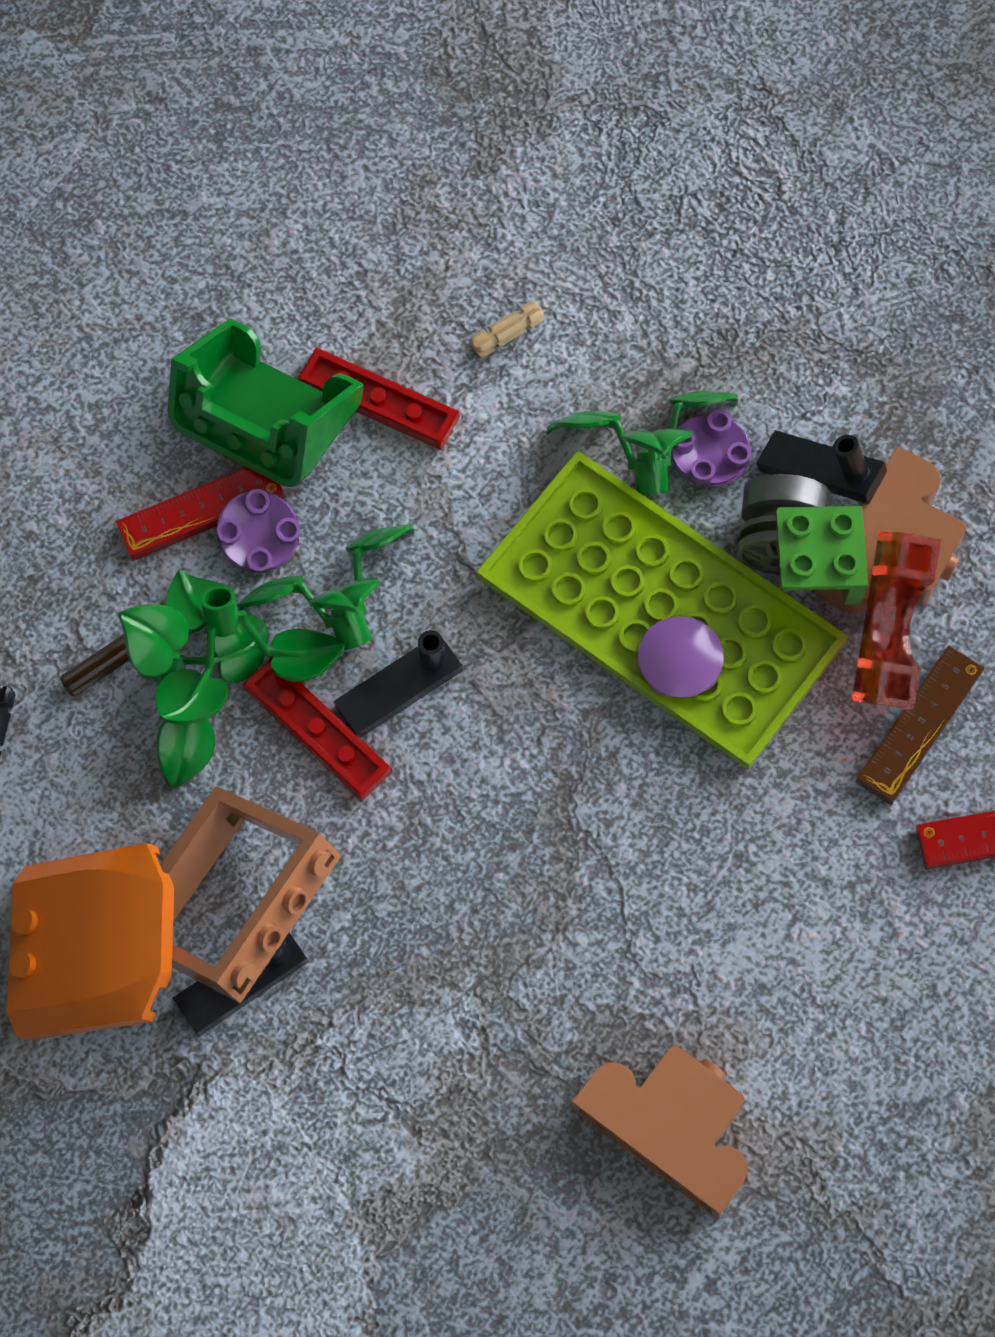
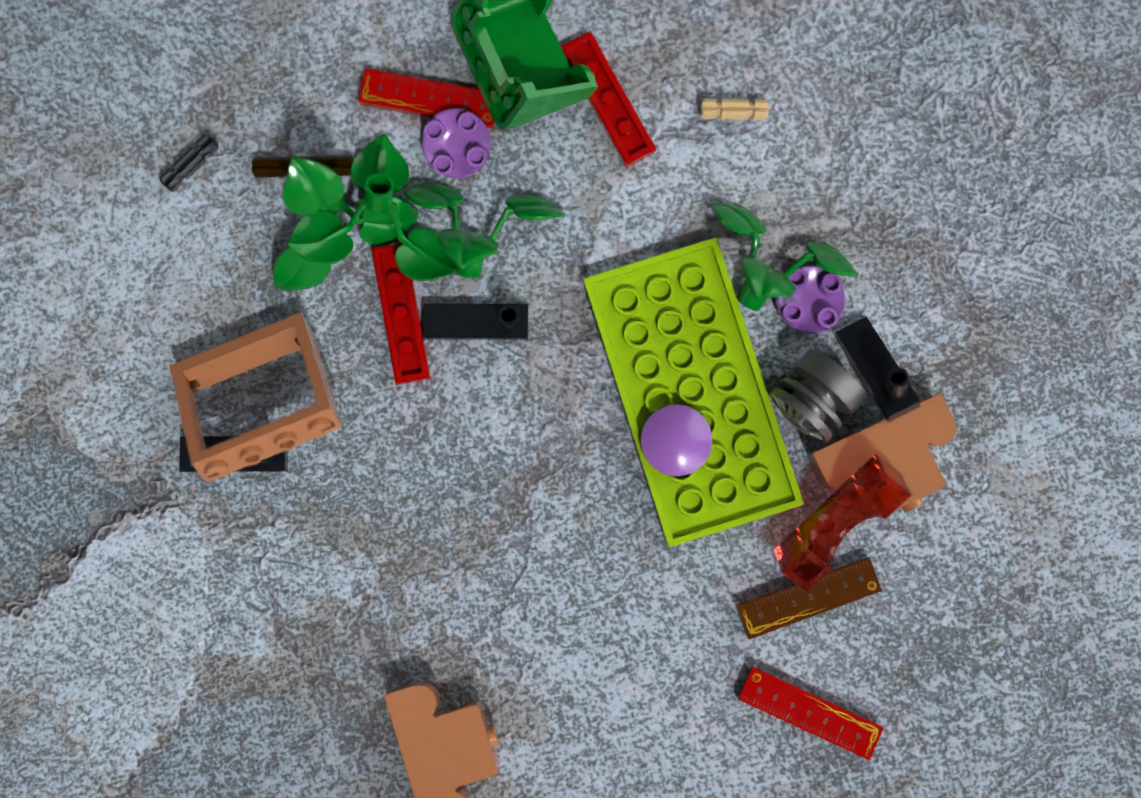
camera: 35 degrees right, 15 degrees up
orange wedge [6,843,174,1041] -> none
bright green bracket [775,506,869,605] -> none

